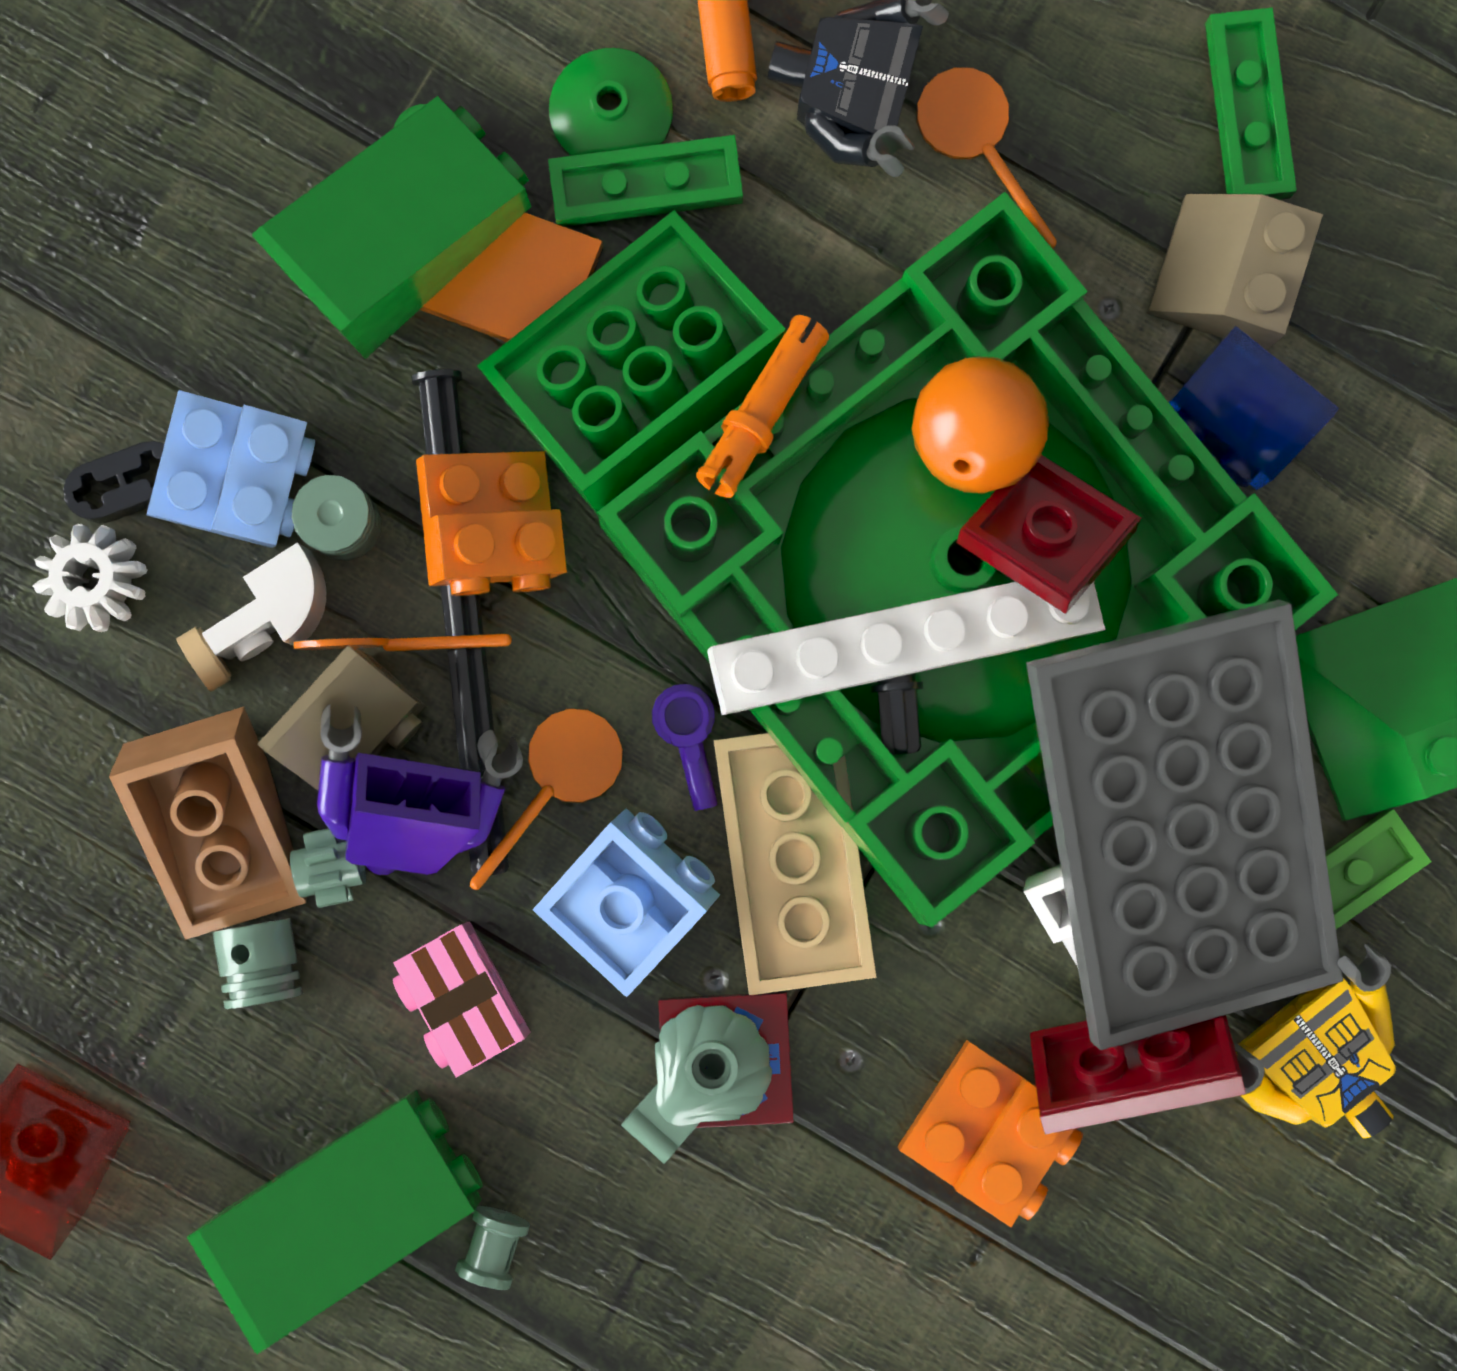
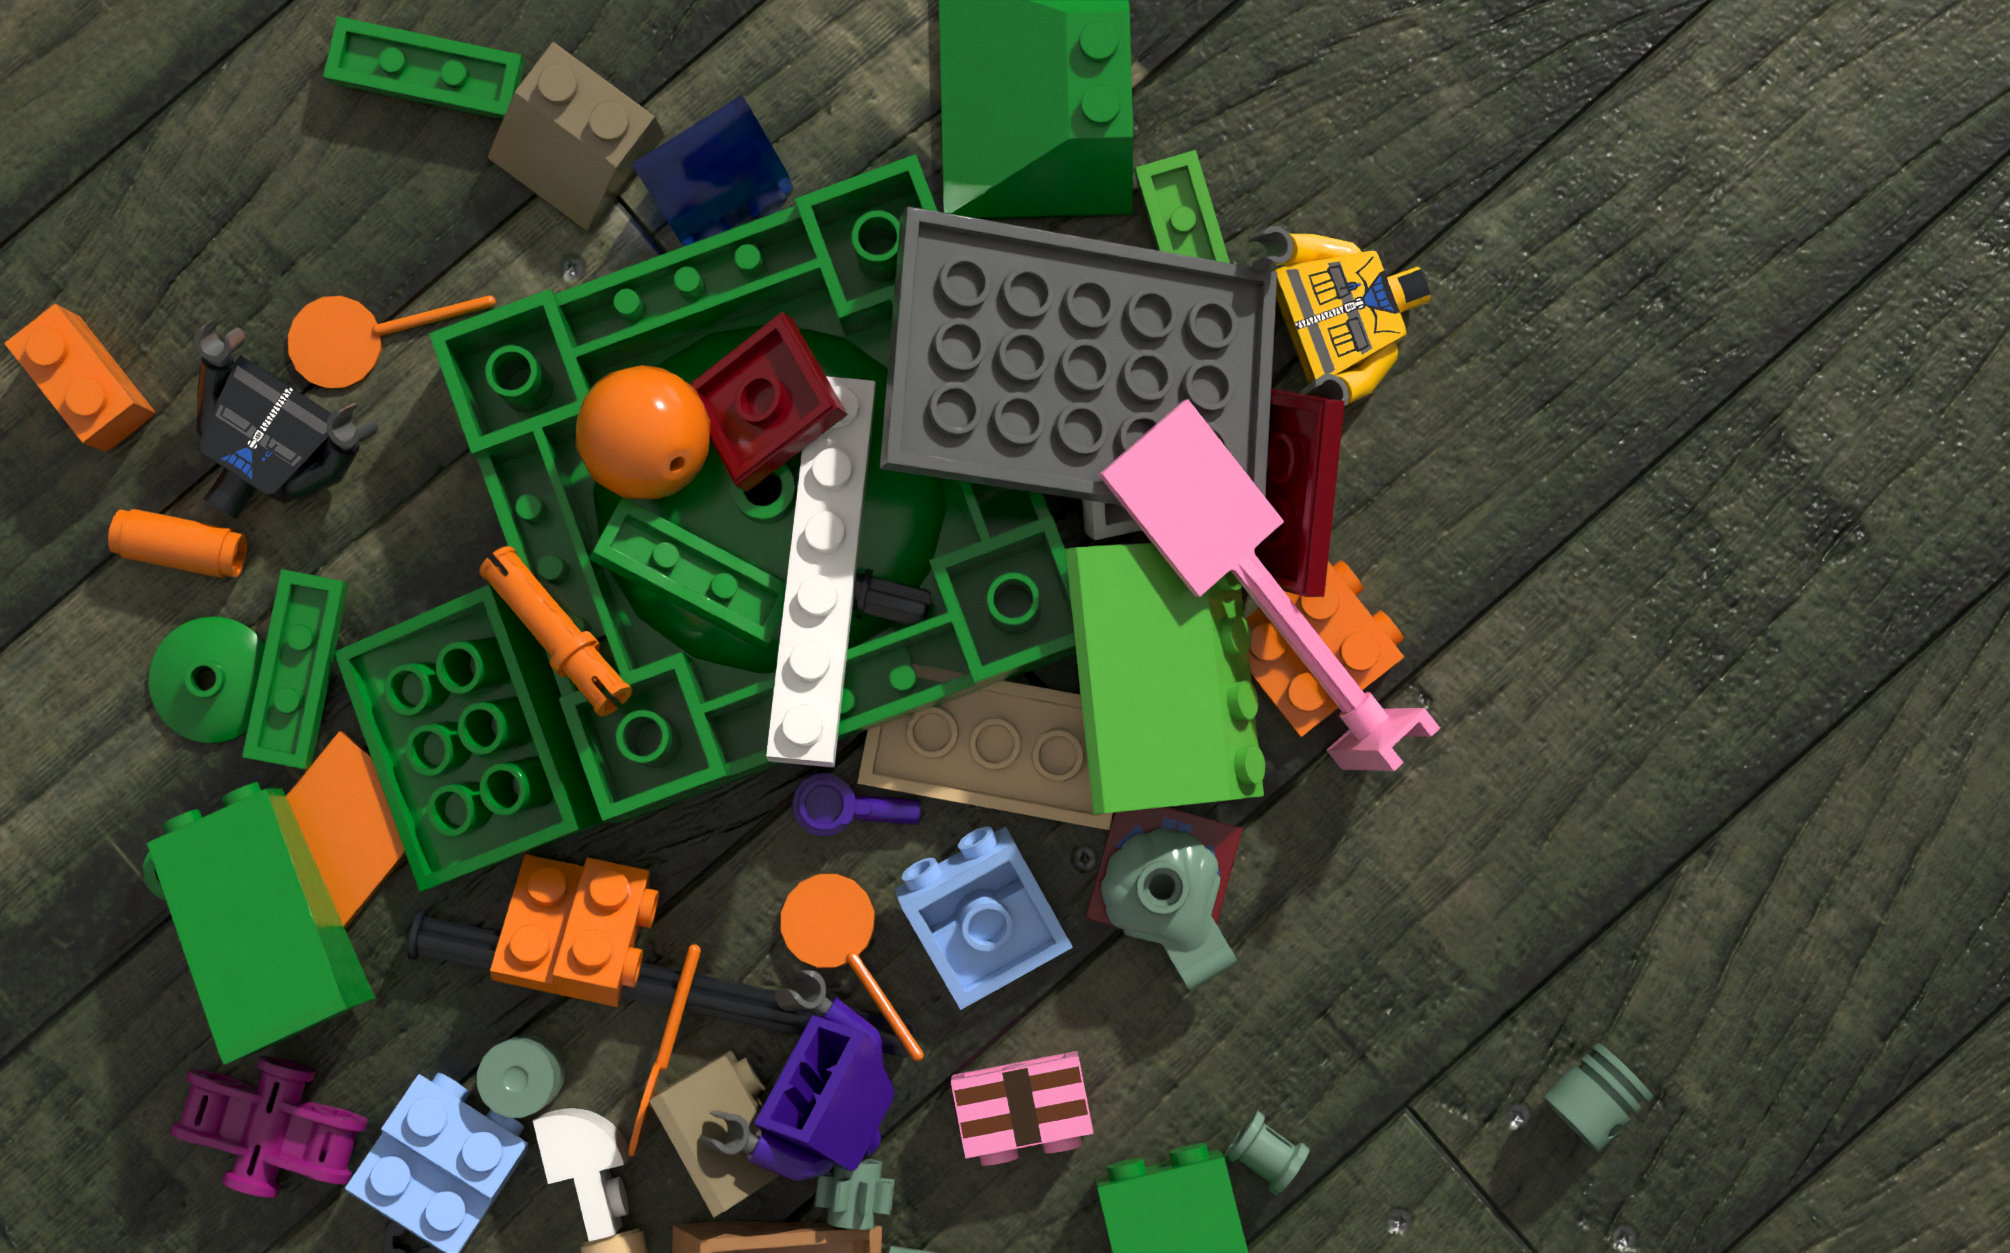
camera: 70 degrees left, 0 degrees up
none -> magenta axle [169,1055,368,1198]
none -> green plate [589,497,787,650]
none -> bright green slope [1065,543,1265,815]
none -> bright pink piece [1098,399,1440,771]

